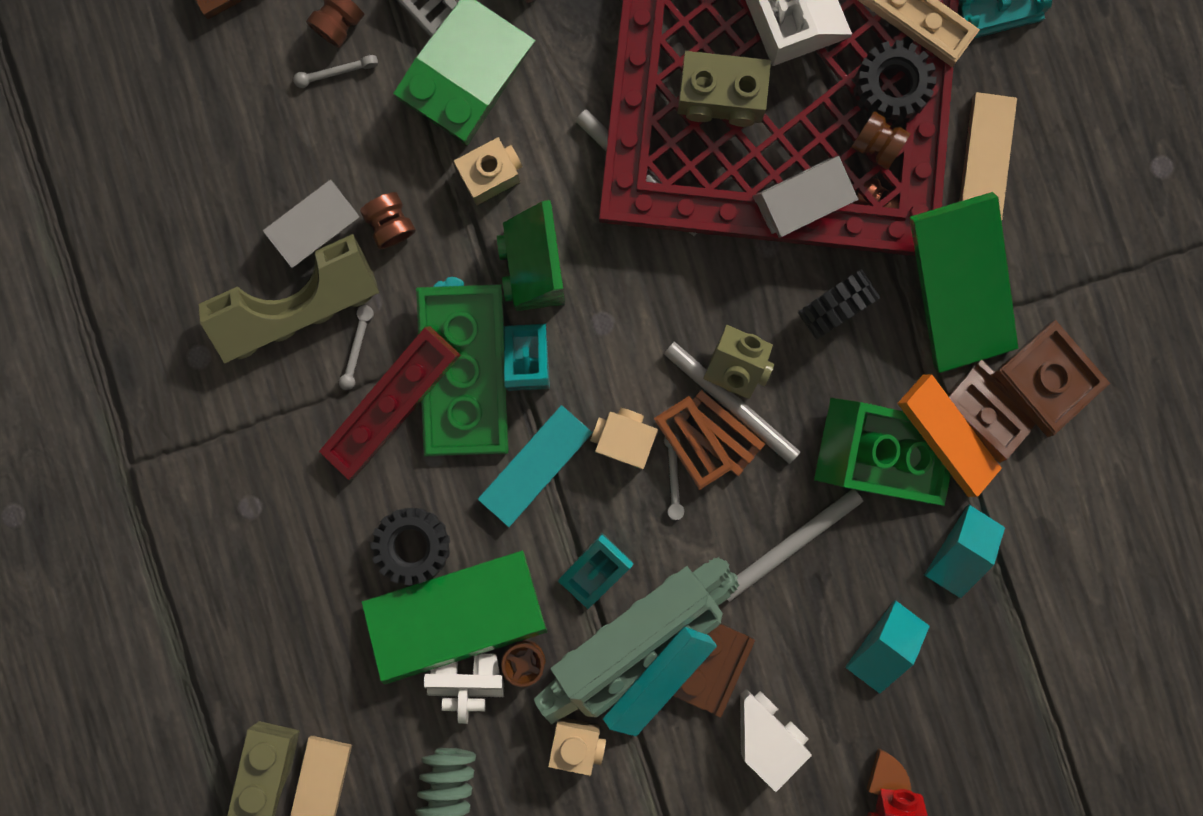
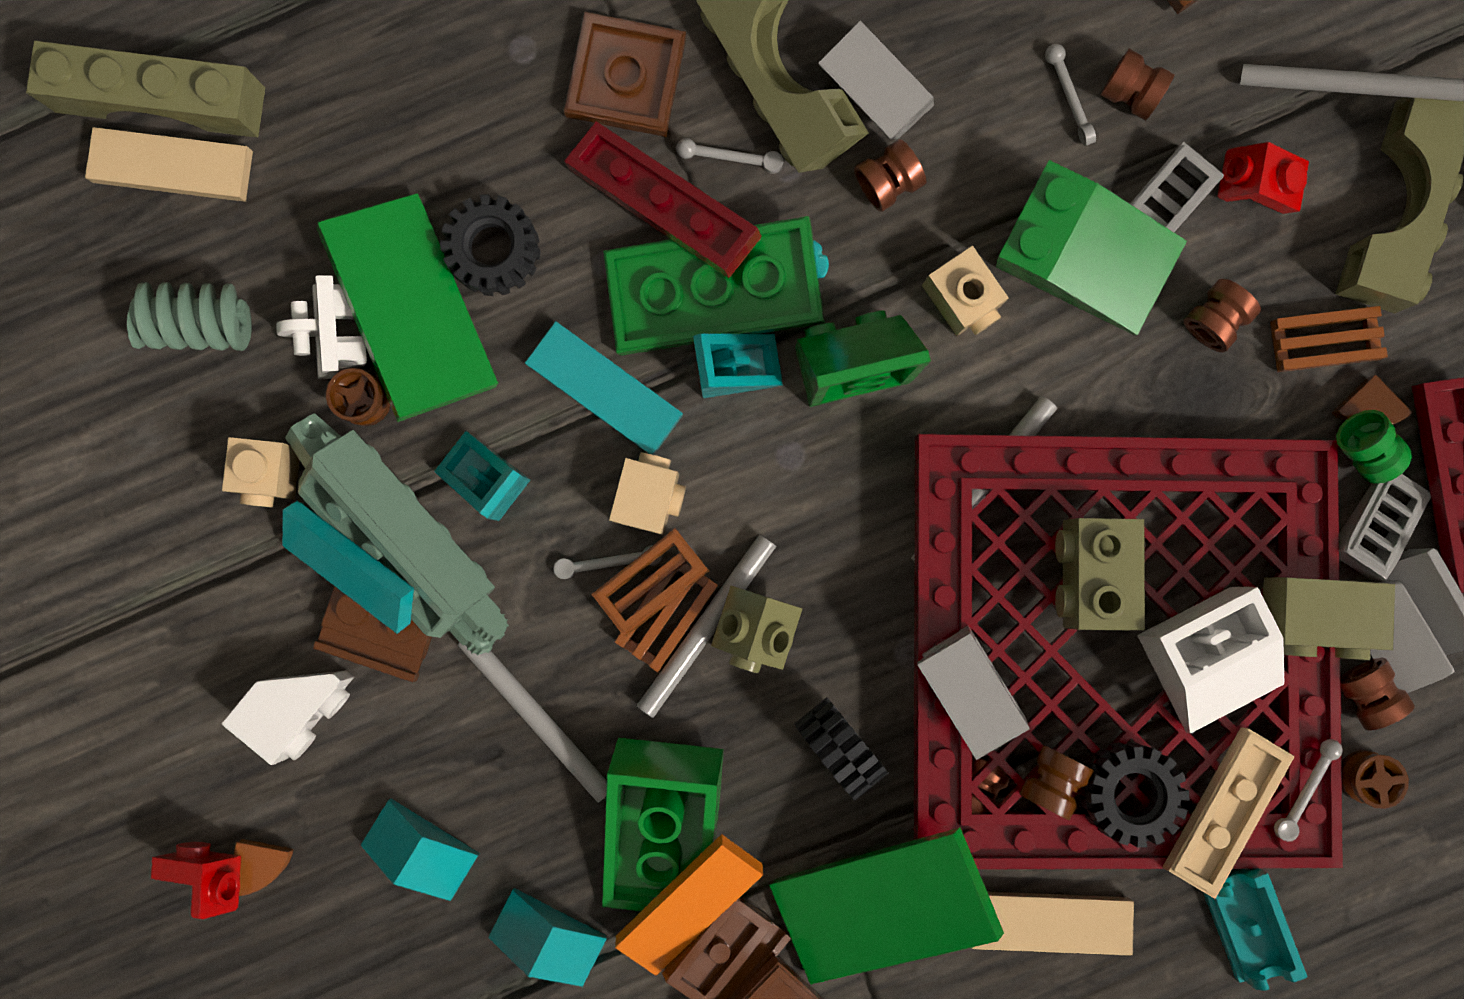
camera: 90 degrees right, 0 degrees up
none -> reddish brown tile [564,12,686,137]

